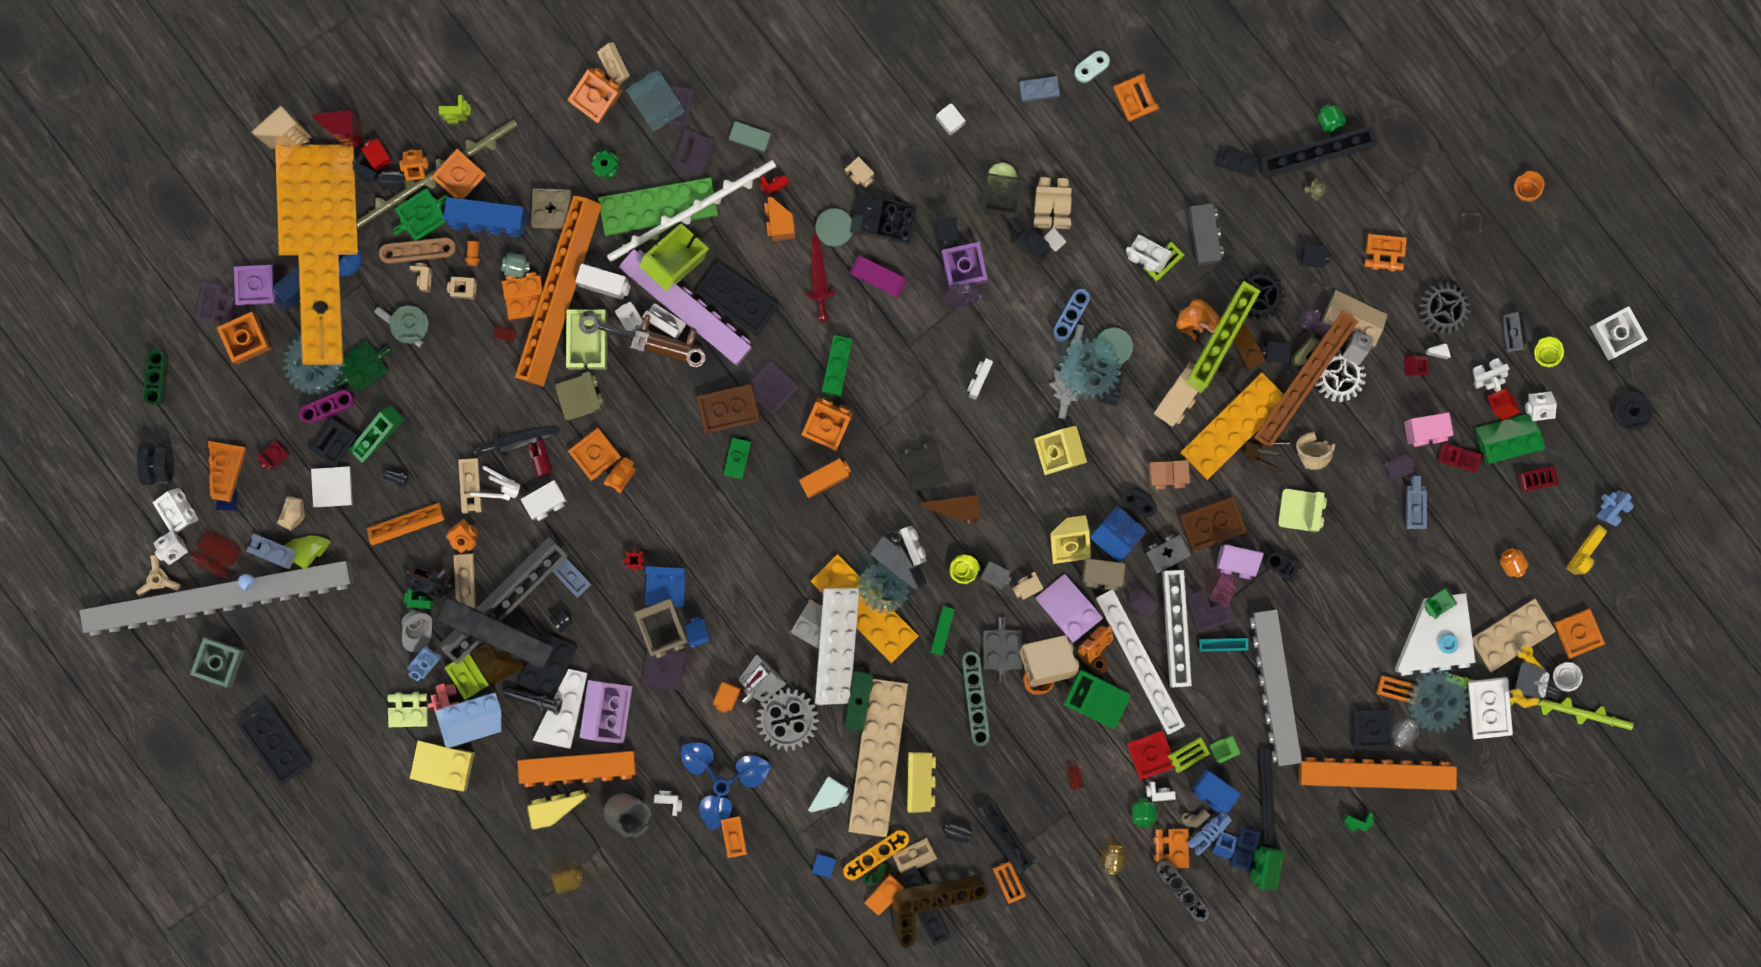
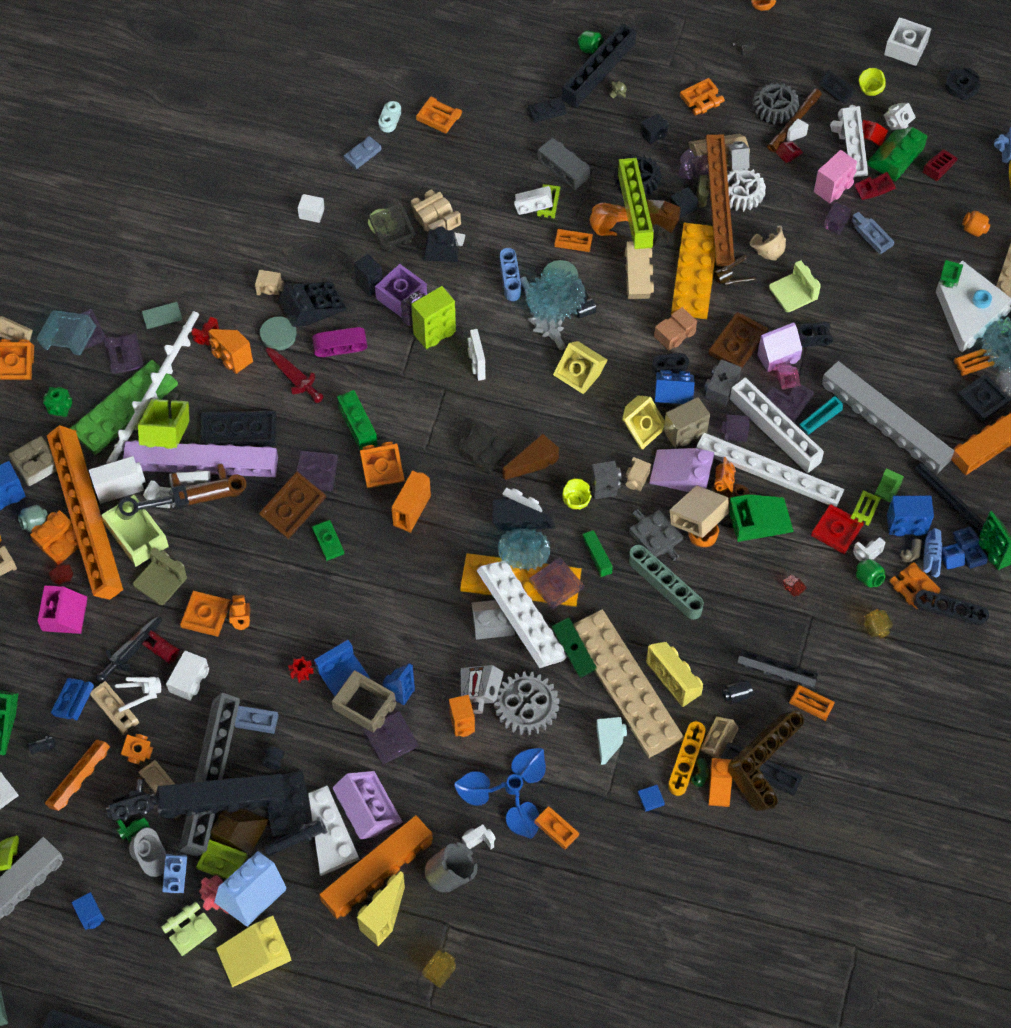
camera: 35 degrees left, 25 degrees down
none -> dark pink slope [38,586,87,634]
none -> blue plate [51,678,94,720]
none -> blue brick [71,892,104,930]
none -> lime brick [412,286,456,349]
none -> plate [529,558,584,609]
none -> orange tile [554,229,593,252]
none -> reddish brown piece [767,89,822,152]
none -> white plate [842,106,868,177]

